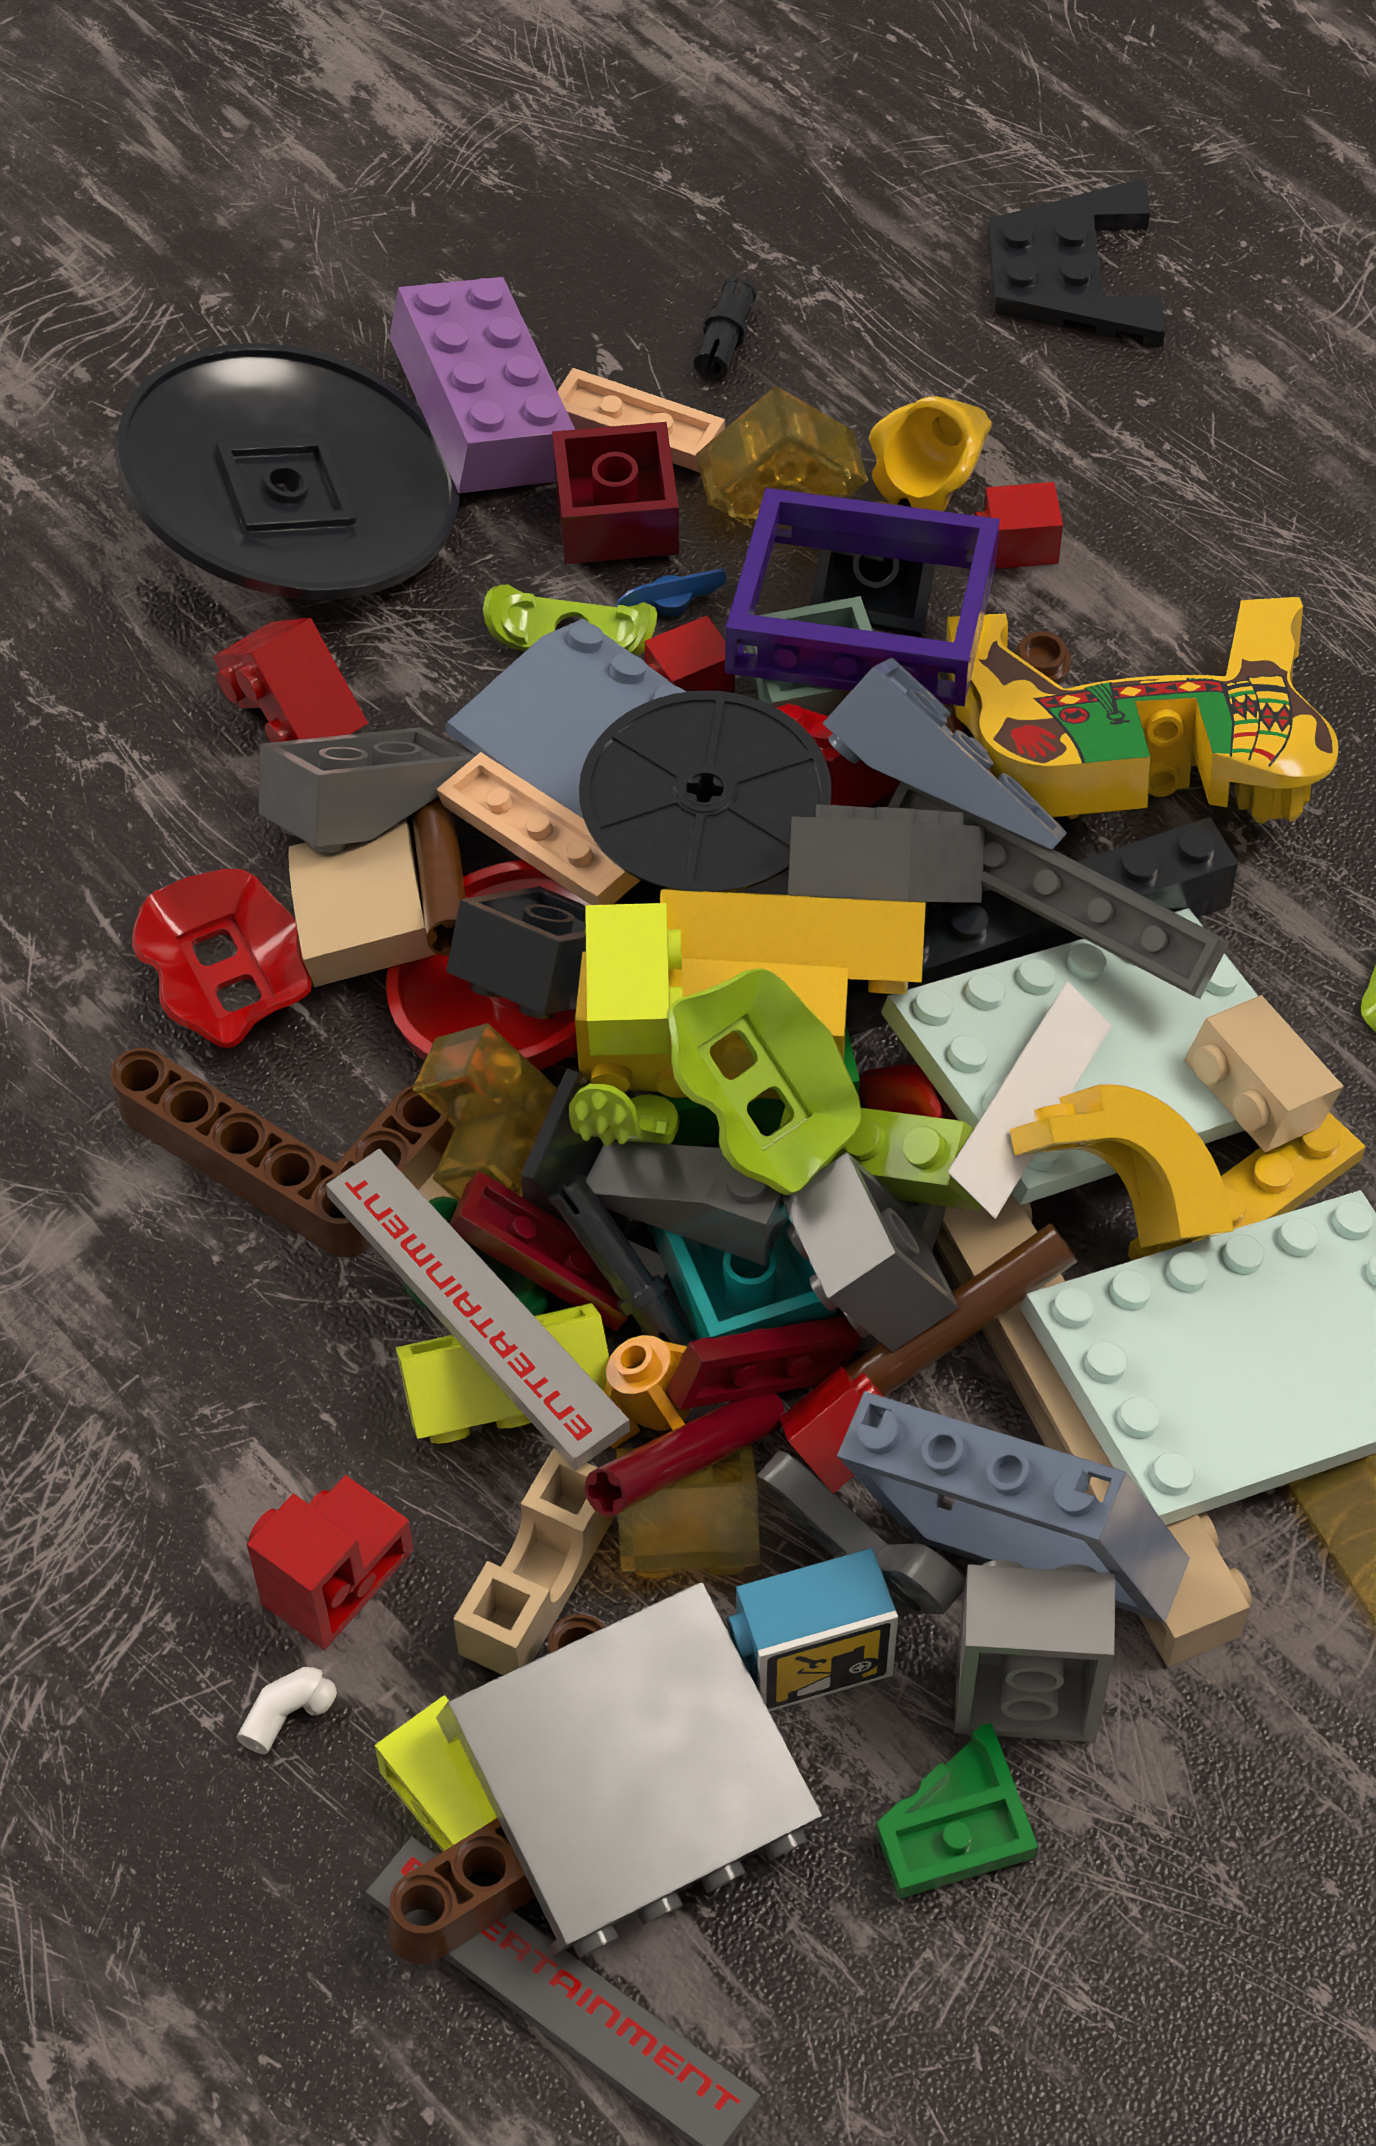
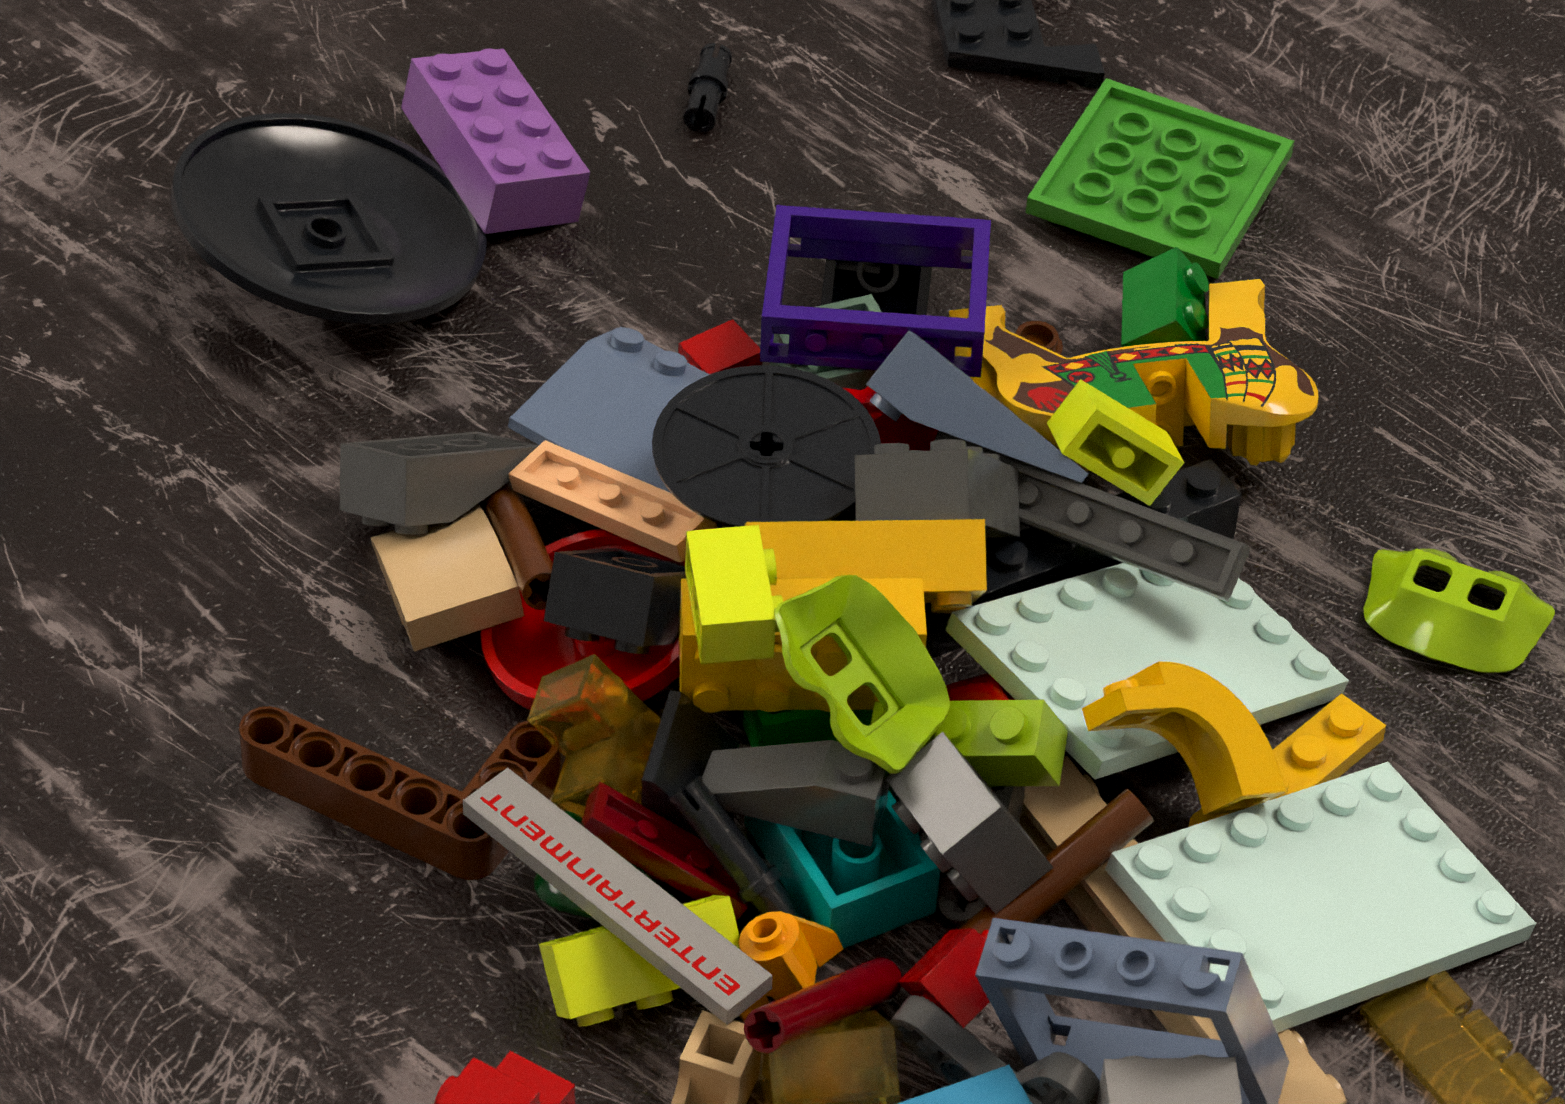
camera: 10 degrees left, 10 degrees down
red piece [132,869,312,1048] -> none
red brick [213,618,368,742] -> none
lime piece [483,584,657,656] -> none
dark red brick [552,422,679,564] -> none
light nougat plate [557,368,725,473] -> none
lime piece [569,1084,680,1146] -> none
blue piece [615,569,726,617] -> none
dark red plate [666,1316,863,1410] -> none
clear yellow brick [696,386,868,526] -> none
yellow hat [869,396,992,511] -> none
white sticker [948,981,1112,1219] -> none
red brick [974,482,1063,569] -> none
tan brick [1184,995,1344,1152] -> none
none -> bright green plate [1025,78,1294,279]
none -> neon yellow brick [1047,379,1185,506]
none -> green brick [1121,247,1209,347]

